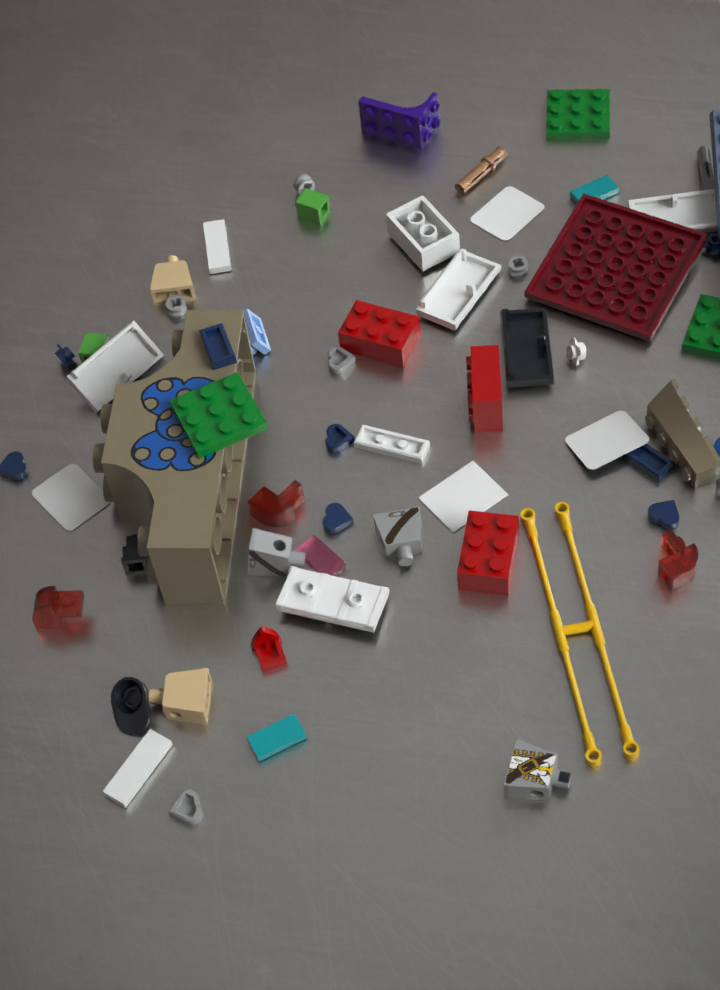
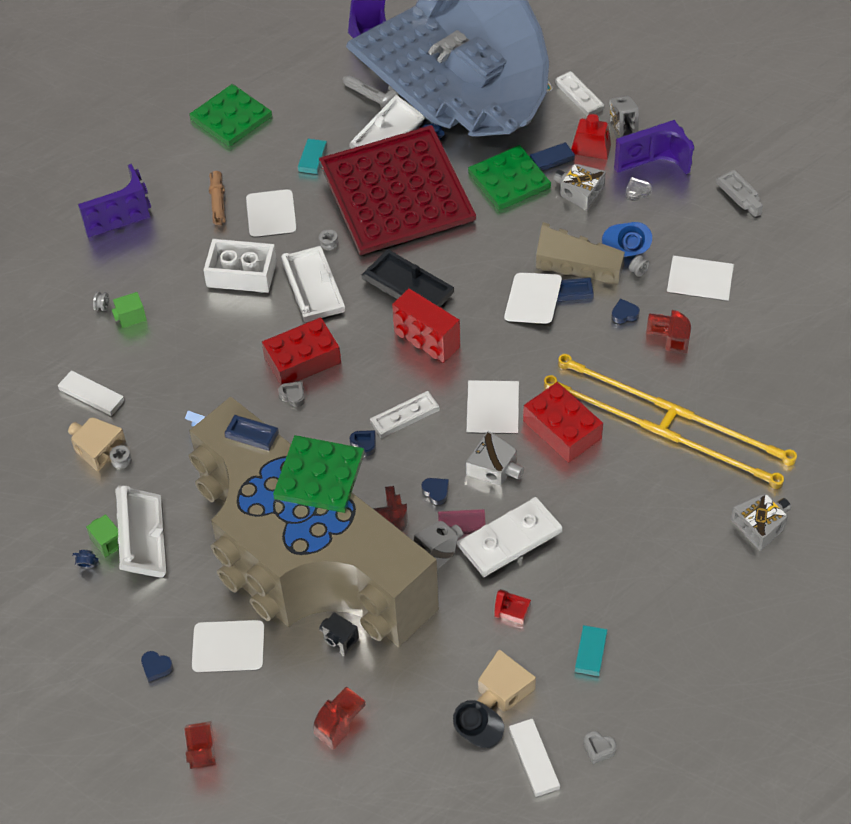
camera: 55 degrees left, 0 degrees up
white plate [566,338,587,366] -> none

